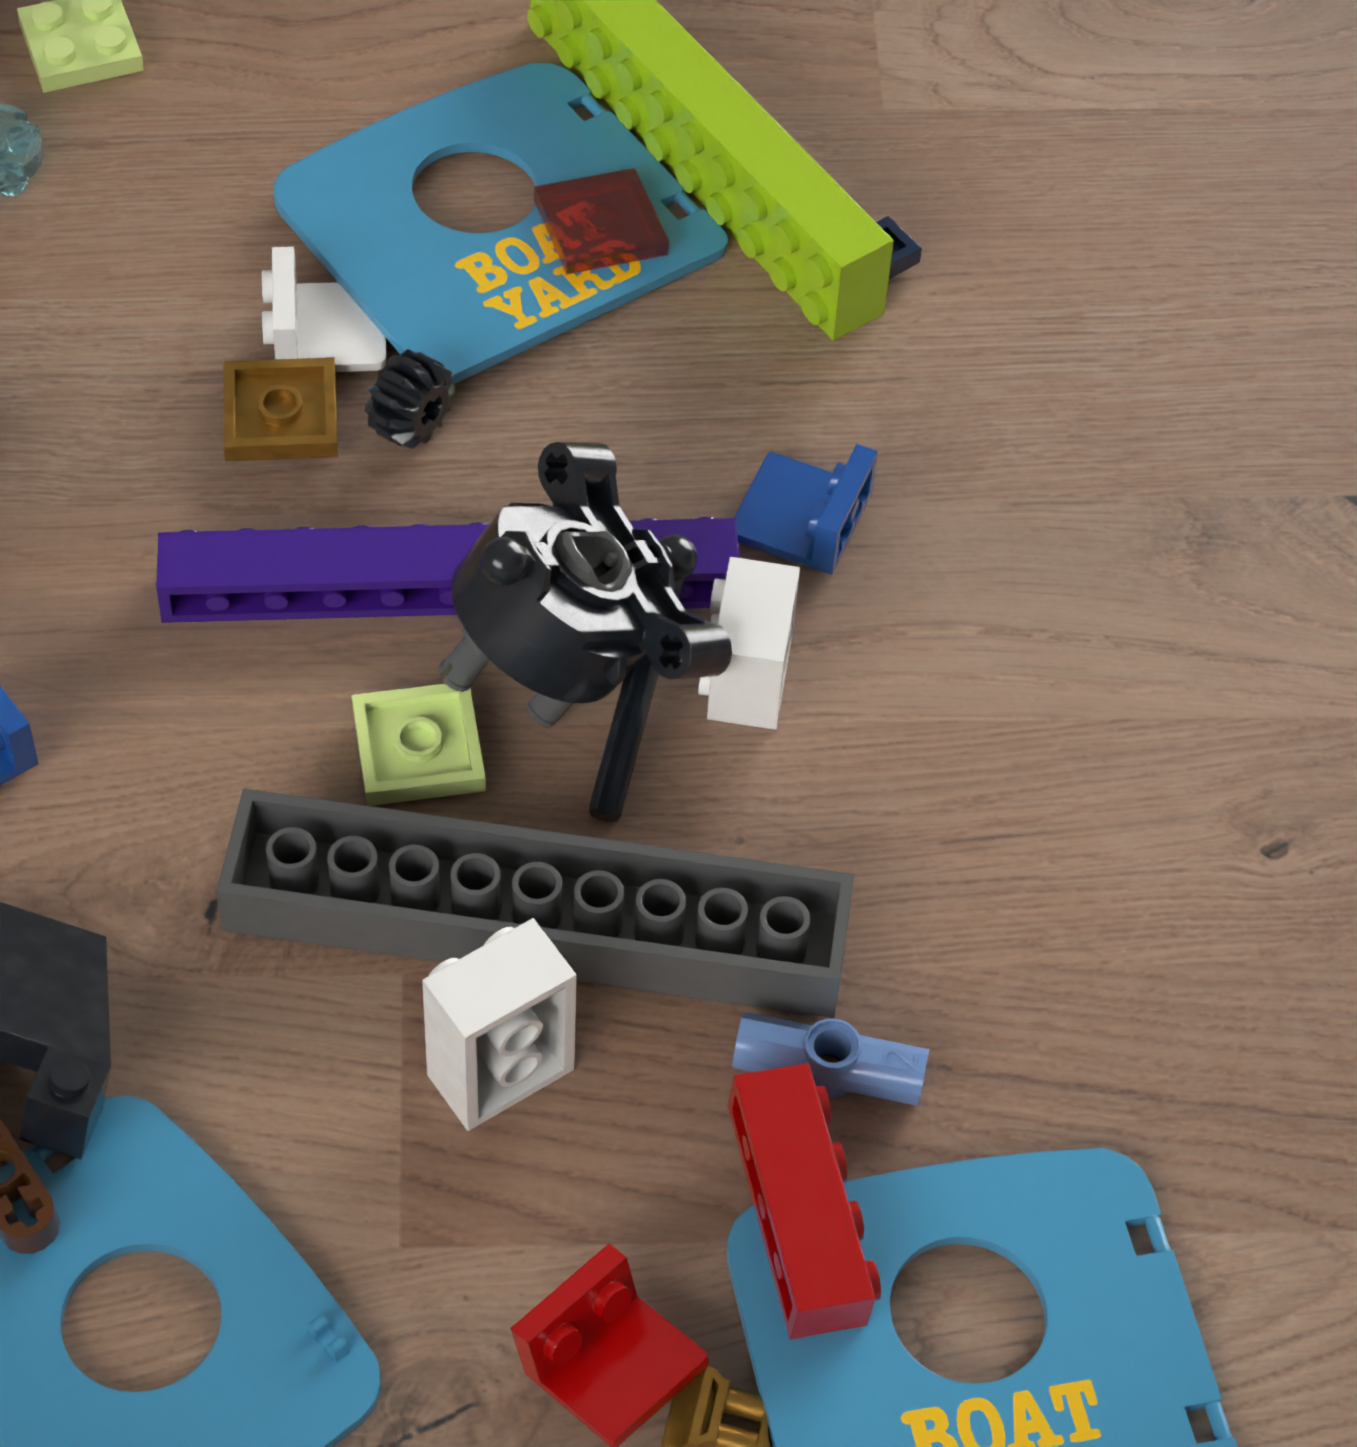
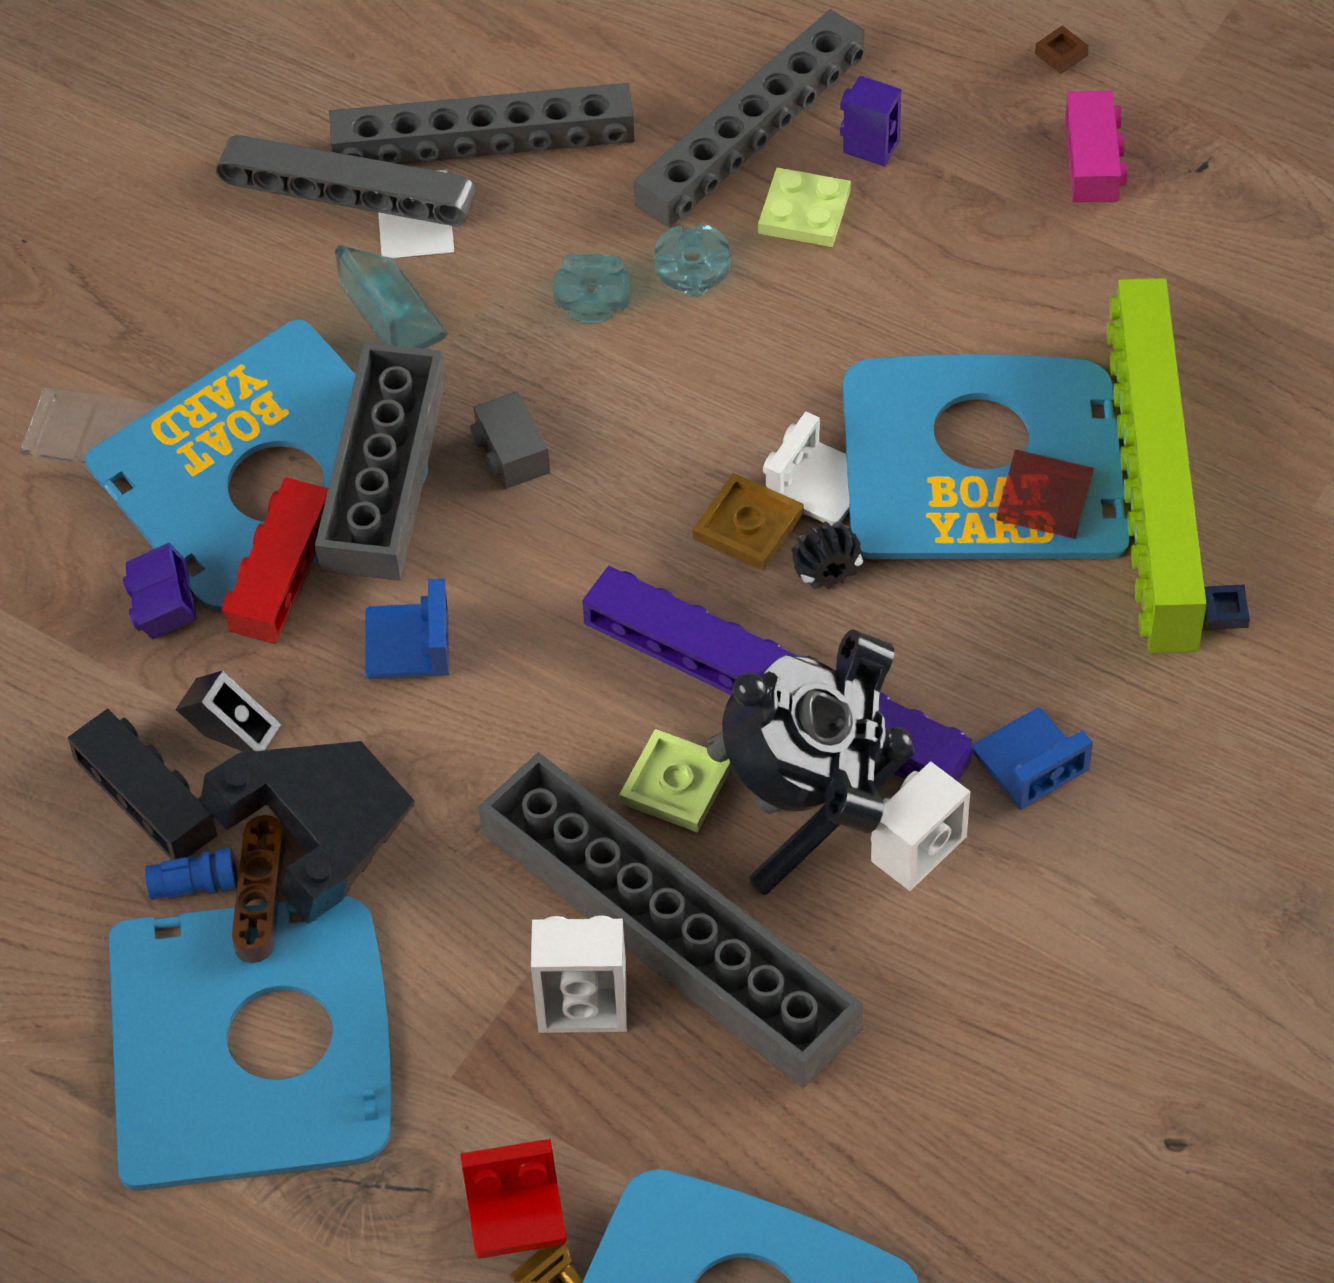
camera: 40 degrees right, 0 degrees up
red brick [727,1063,881,1340] -> none
medium blue piece [732,1012,929,1106] -> none

